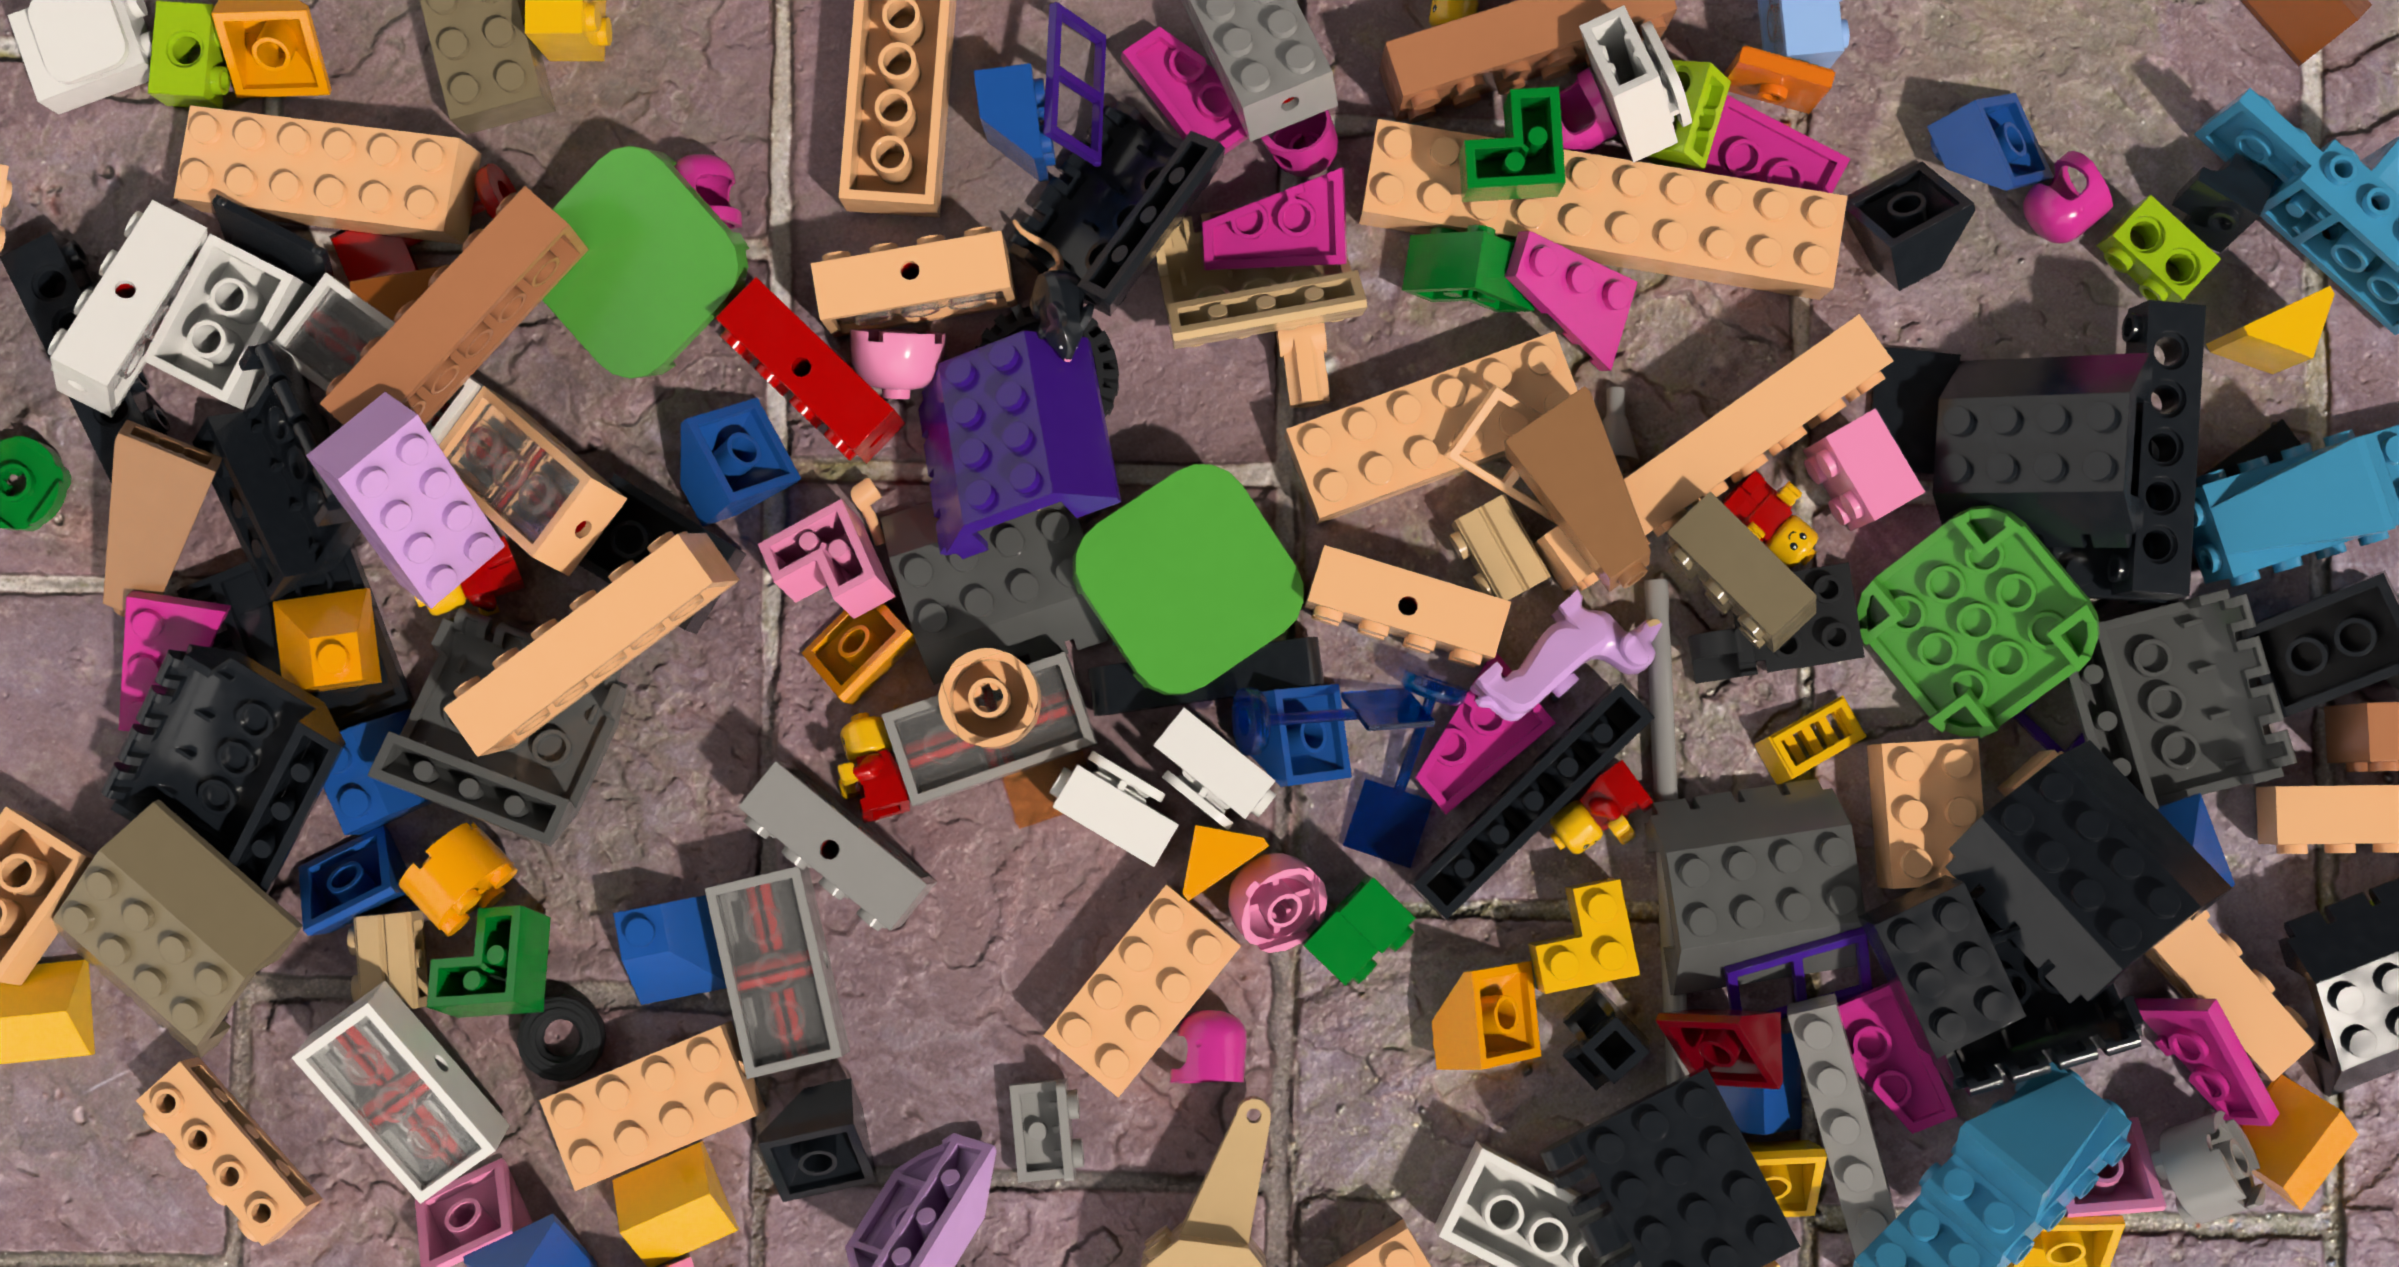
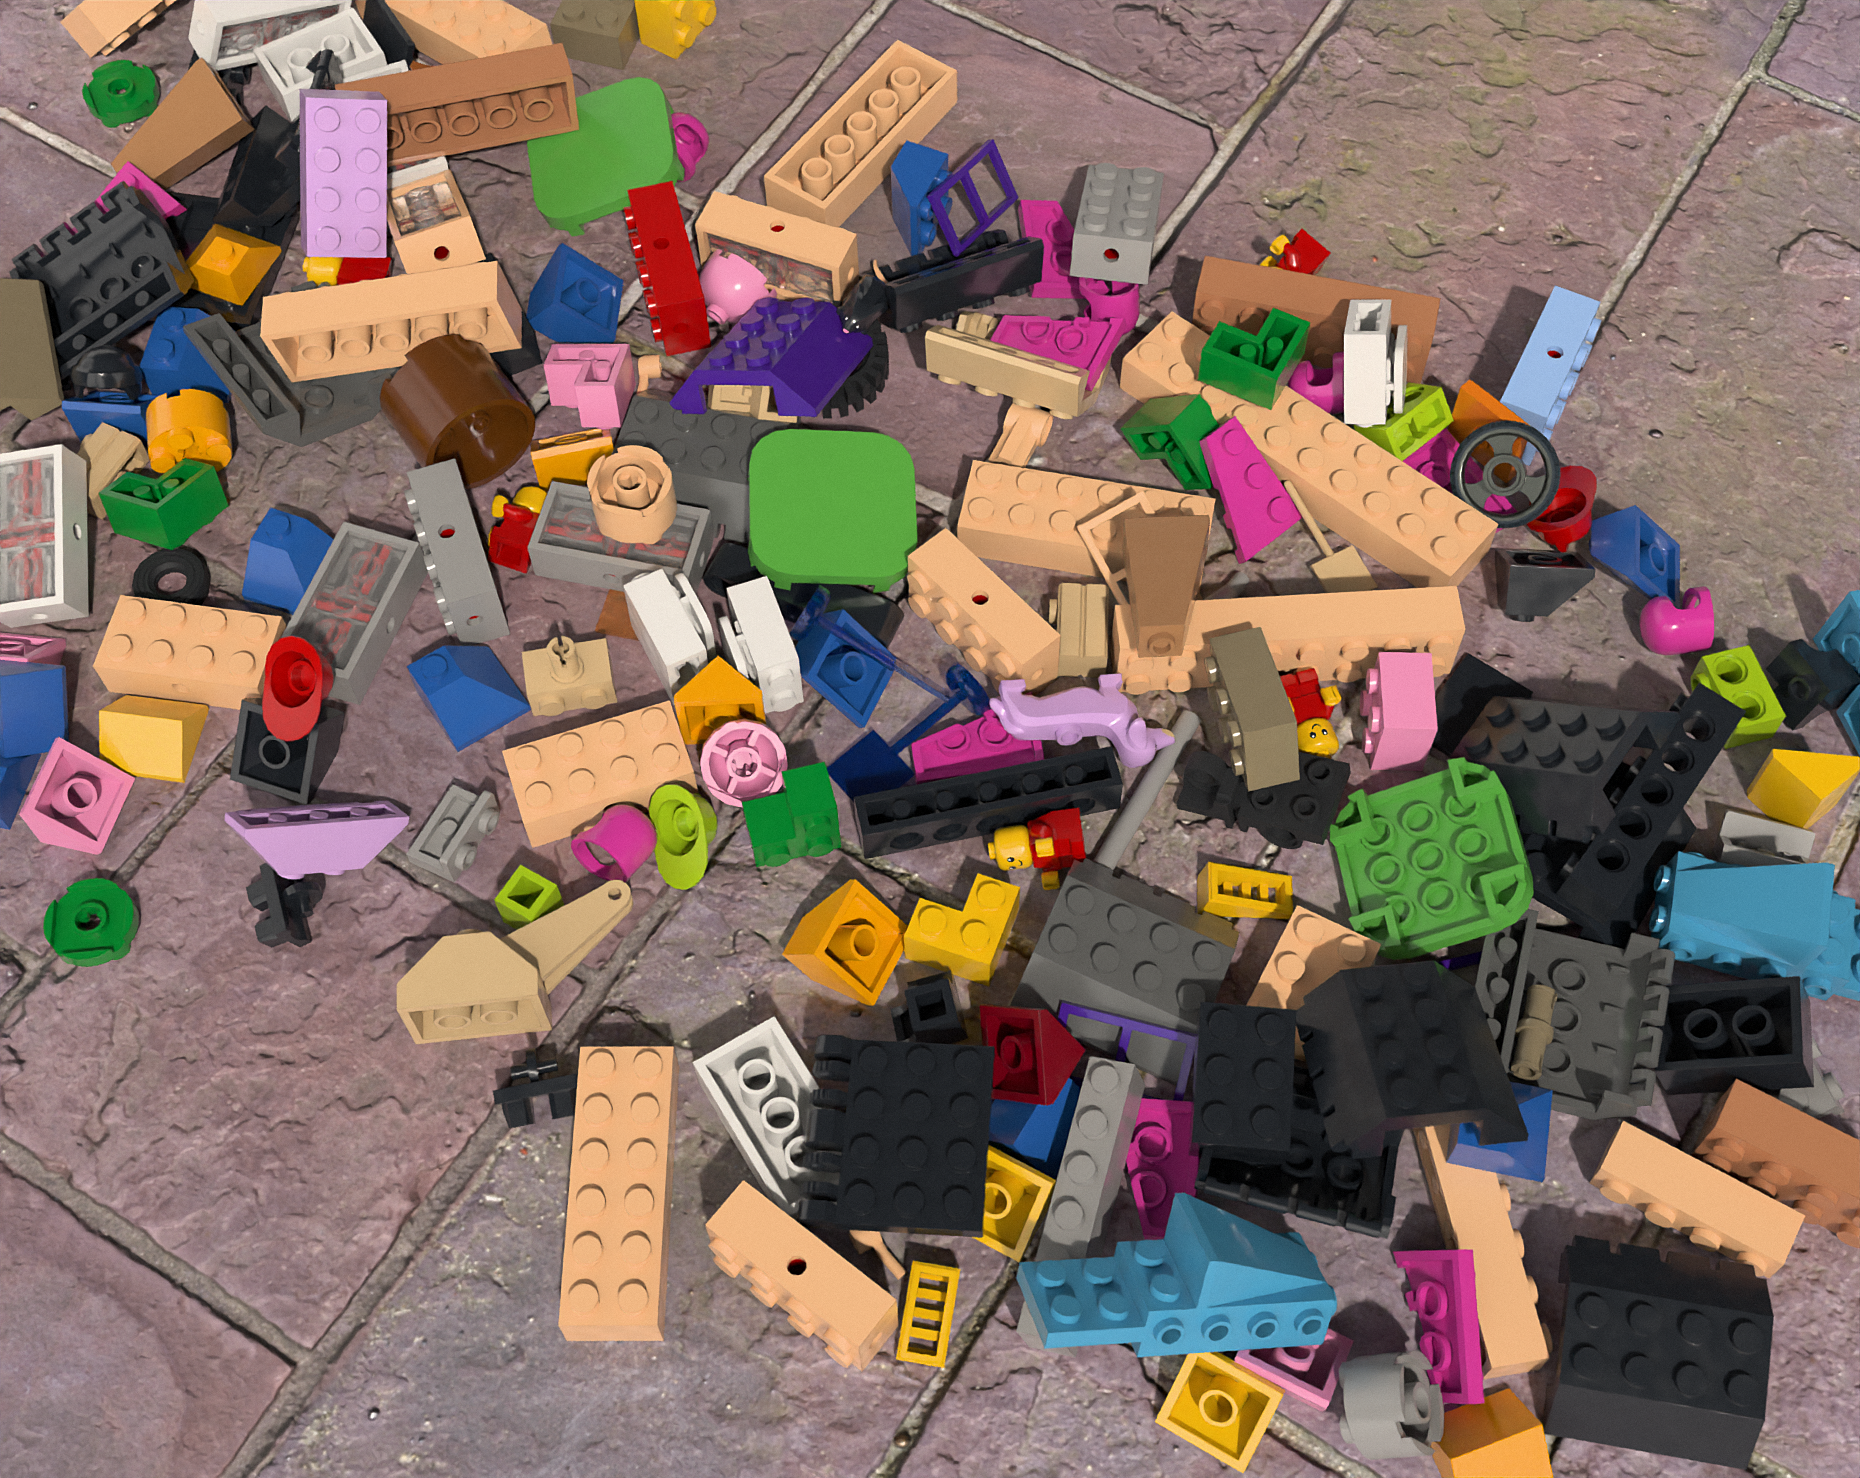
camera: 30 degrees right, 25 degrees down
none -> black hat [70,345,143,400]
none -> red piece [262,636,334,742]
none -> reddish brown brick [380,334,535,490]
none -> blue slope [406,645,531,752]
none -> lime brick [494,864,565,930]
none -> tan brick [522,636,617,716]
none -> lime piece [649,784,718,890]
none -> tan piece [1284,480,1378,593]
none -> pearl dark grey wheel [1450,421,1560,528]
none -> dark tan pin [1510,985,1558,1080]
none -> red piece [1526,465,1597,553]
none -> light grey bracket [1713,809,1815,867]

